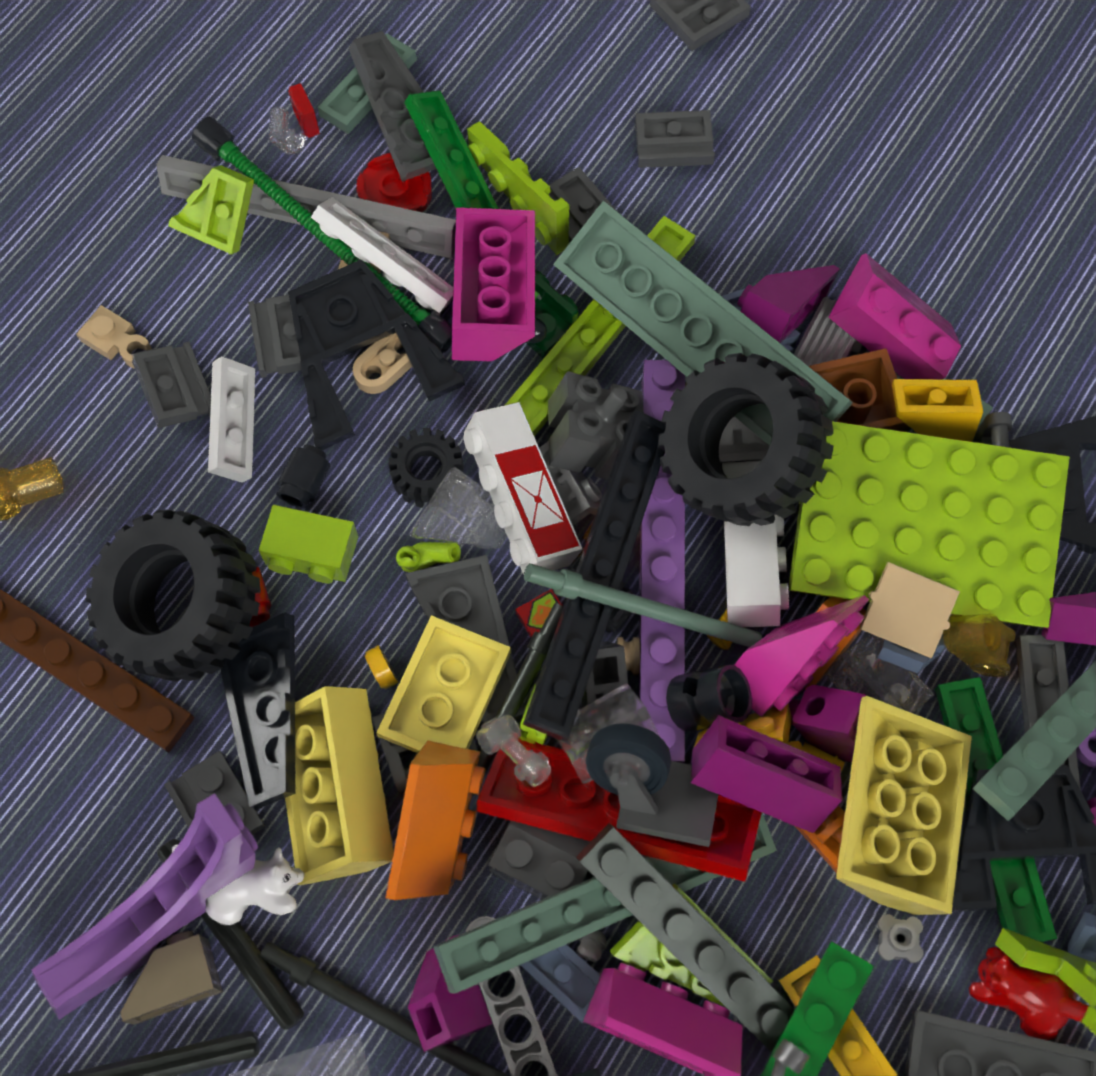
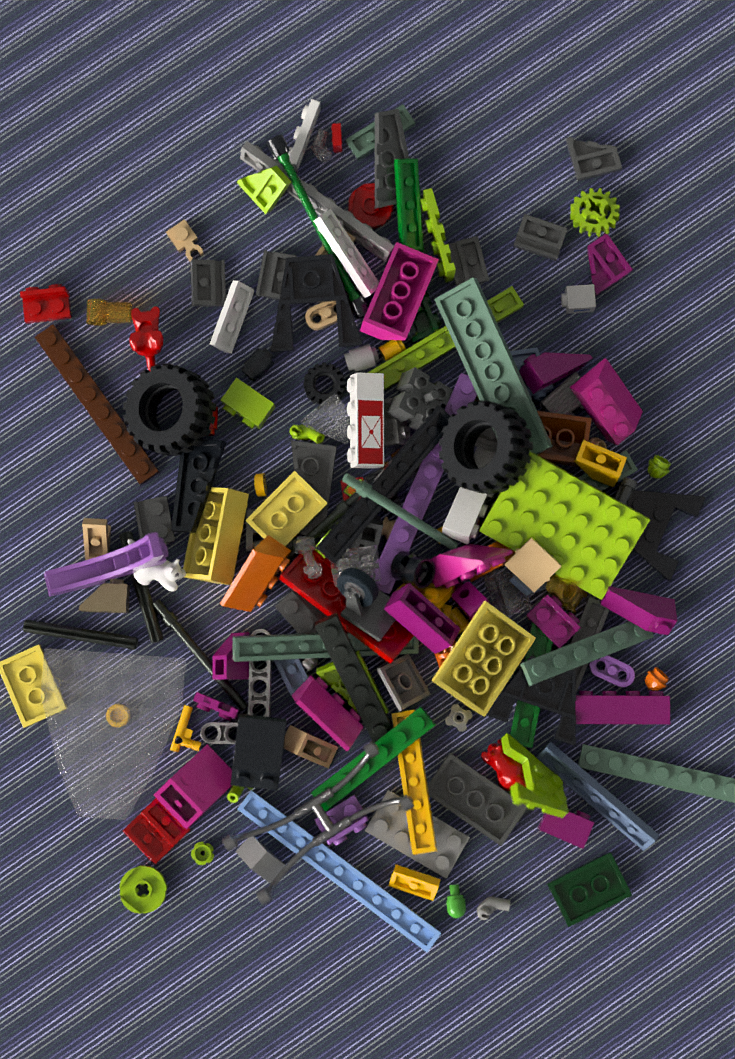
camera: 25 degrees right, 15 degrees up
none -> tan slope [82,518,111,560]
none -> red animal [129,306,164,371]
none -> white plate [288,99,321,172]
none -> light grey brick [344,344,379,372]
none -> light grey slope [377,654,431,711]
none -> yellow piece [378,340,406,361]
none -> magenta bracket [526,595,581,648]
none -> light grey brick [561,284,596,314]
none -> lime gear [570,188,620,237]
none -> magenta wing [587,234,633,296]
none -> lime plate [647,455,671,478]

